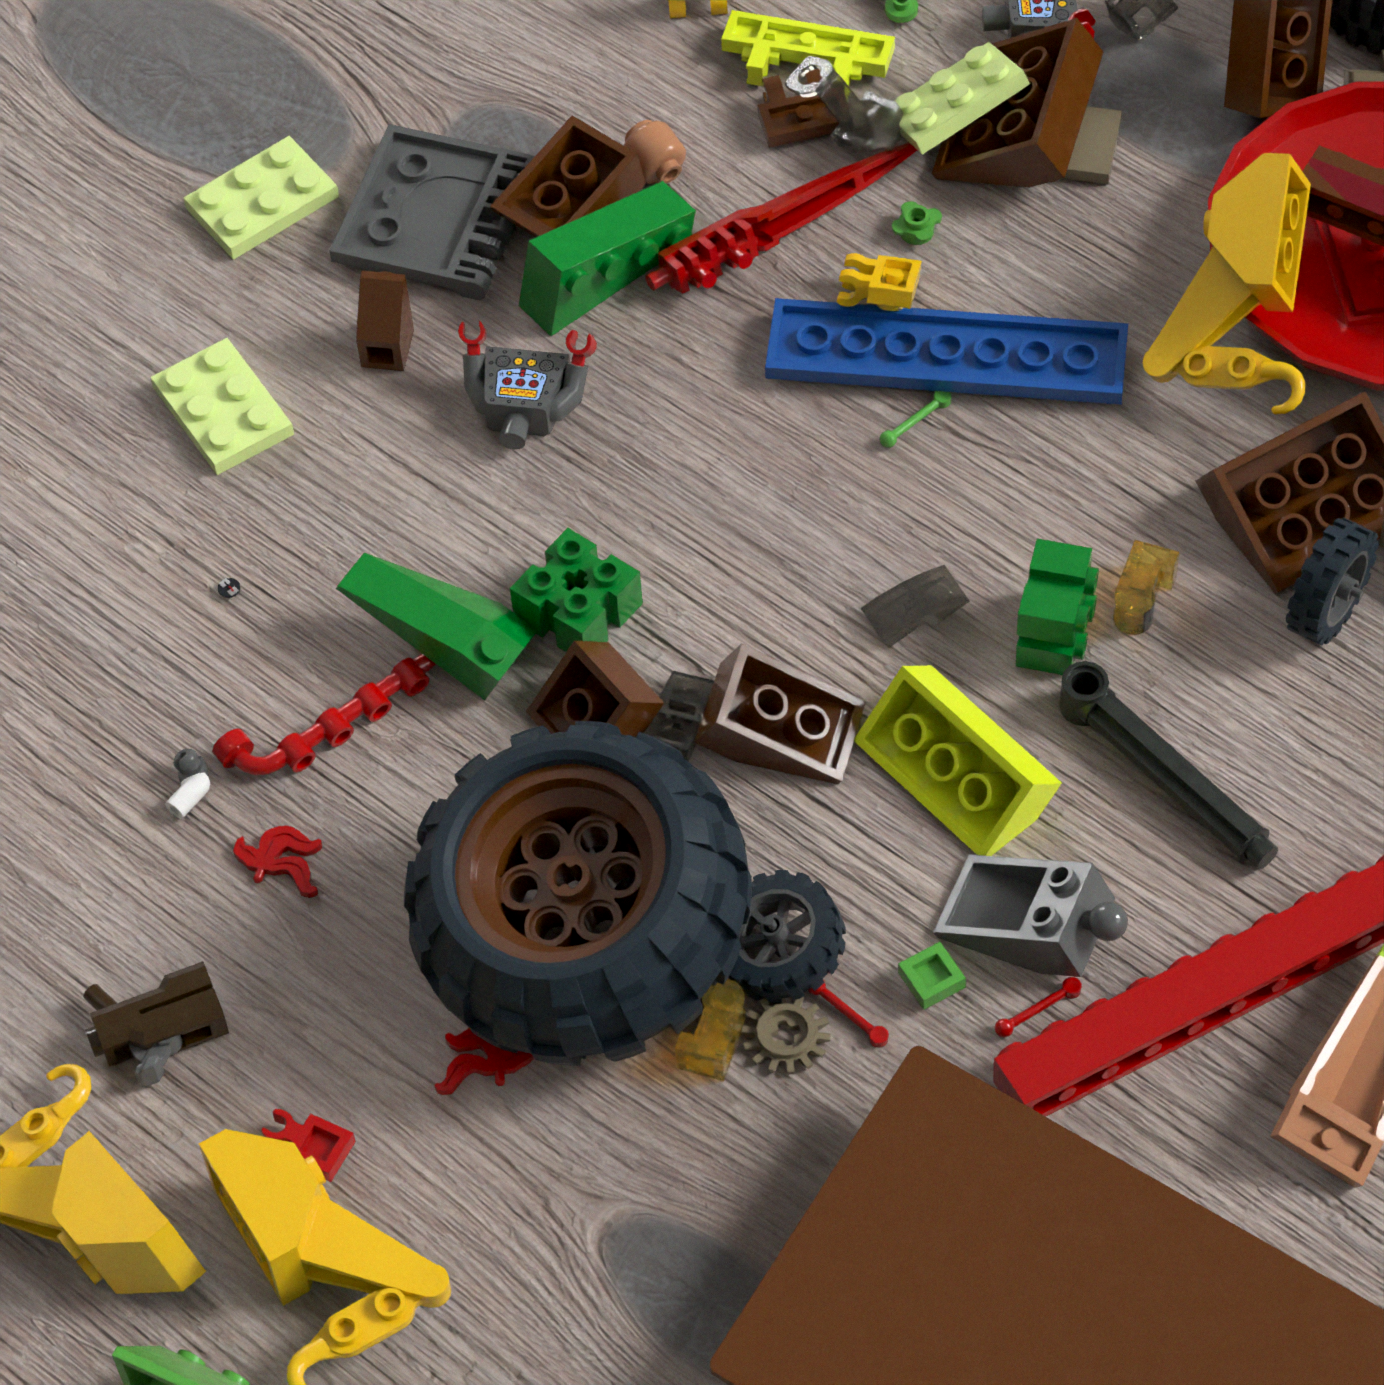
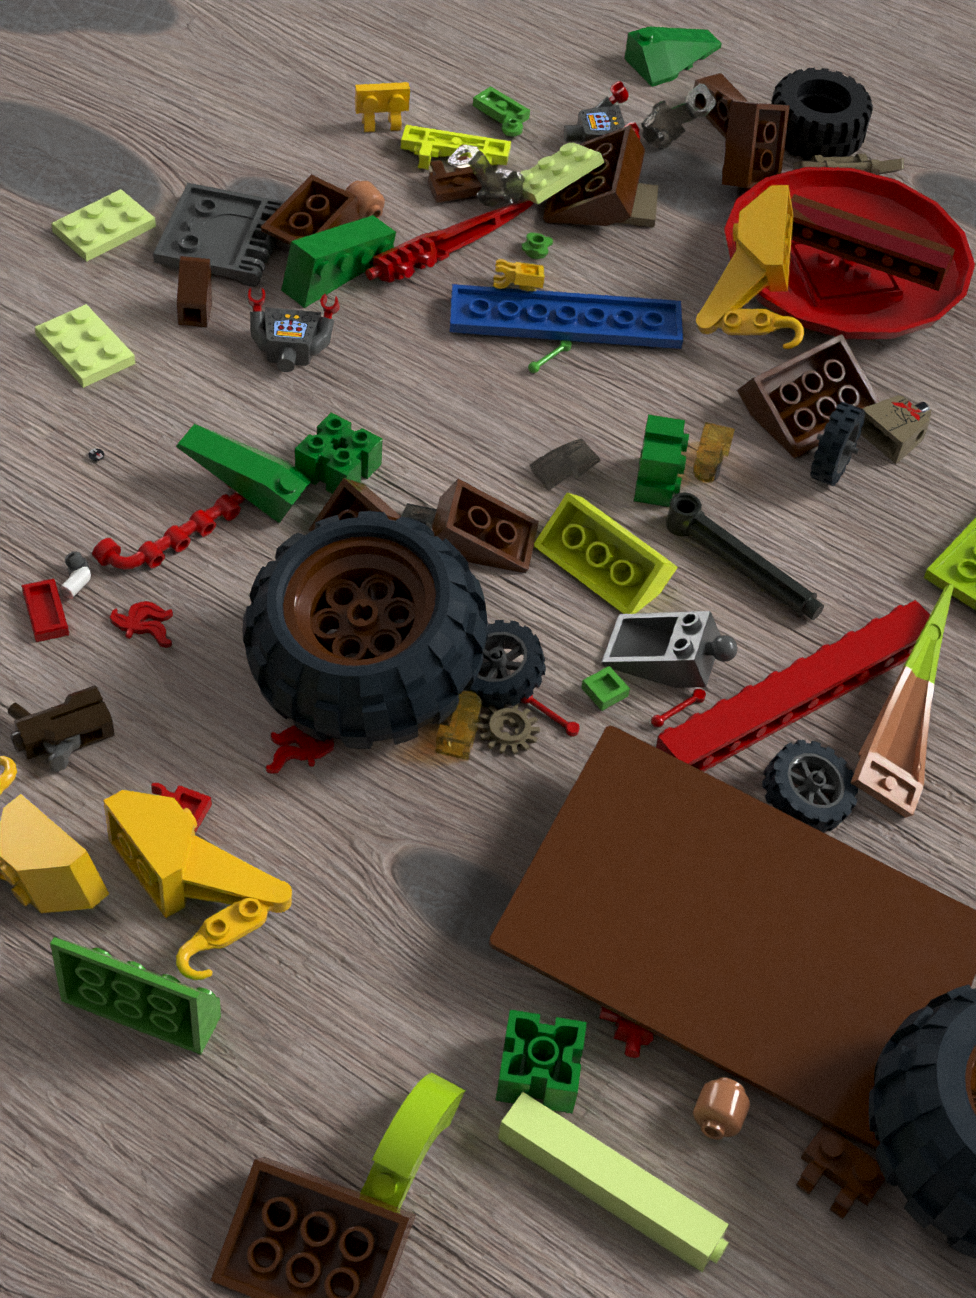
camera: 15 degrees left, 5 degrees down
none -> red tile [21,578,69,642]
none -> black wheel [762,740,858,833]

